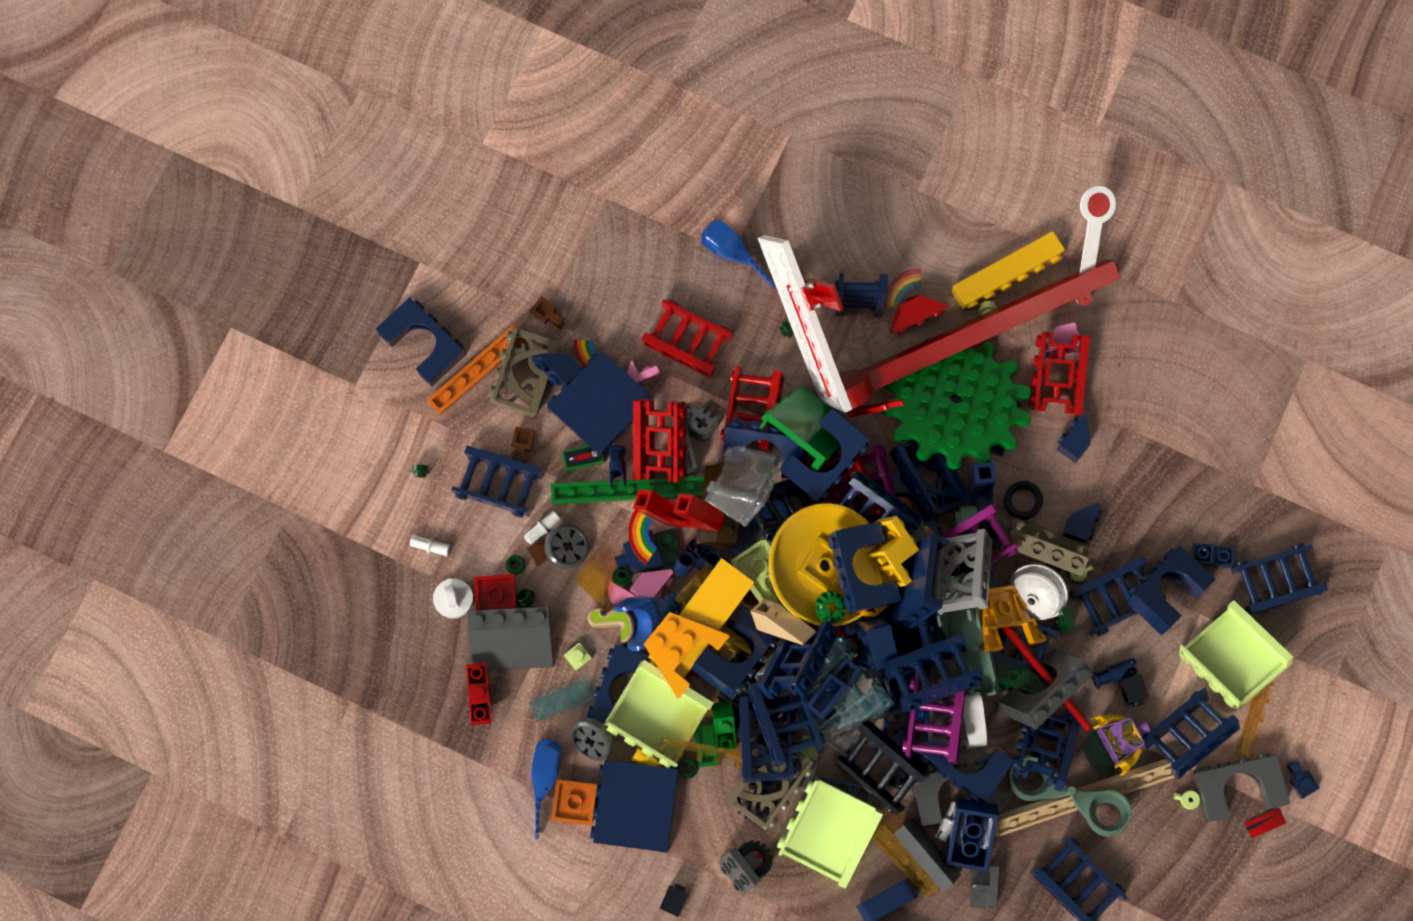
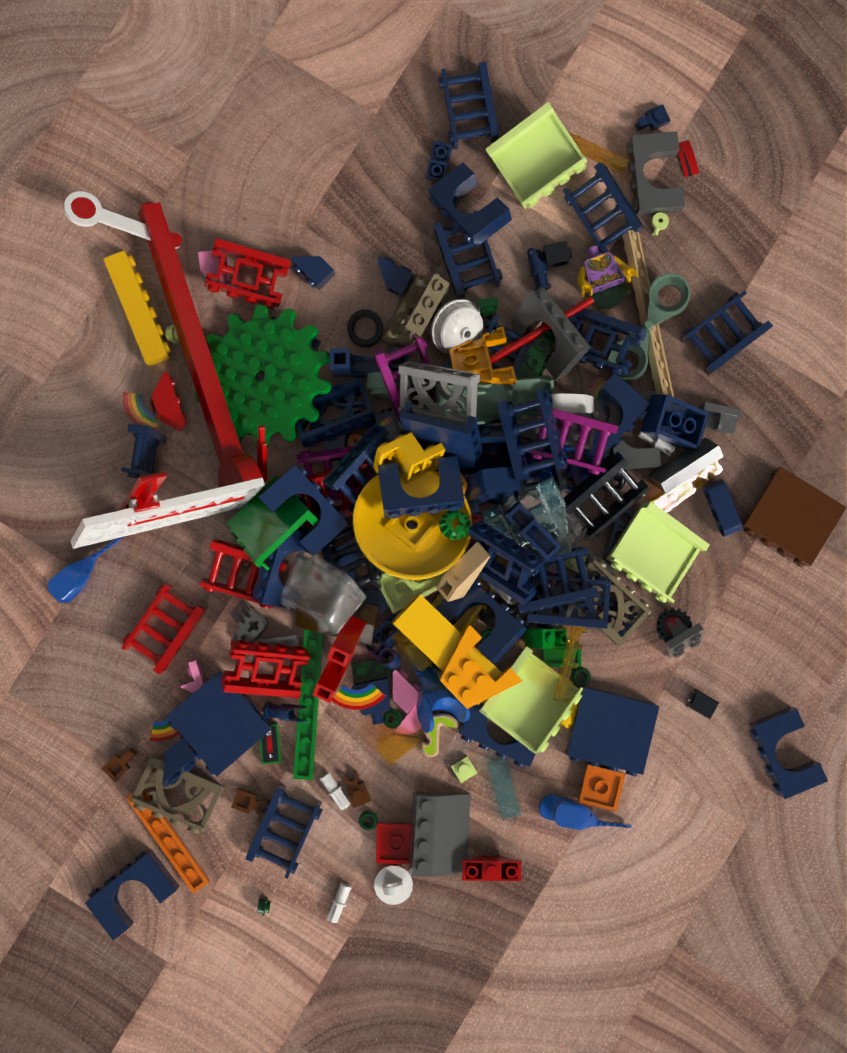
camera: 85 degrees left, 10 degrees up
dark green plate [516,588,535,608] -> none
dark grey wheel [544,524,589,569] -> none
dark grey wheel [571,718,614,761] -> none
dark green plate [779,320,794,338] -> none

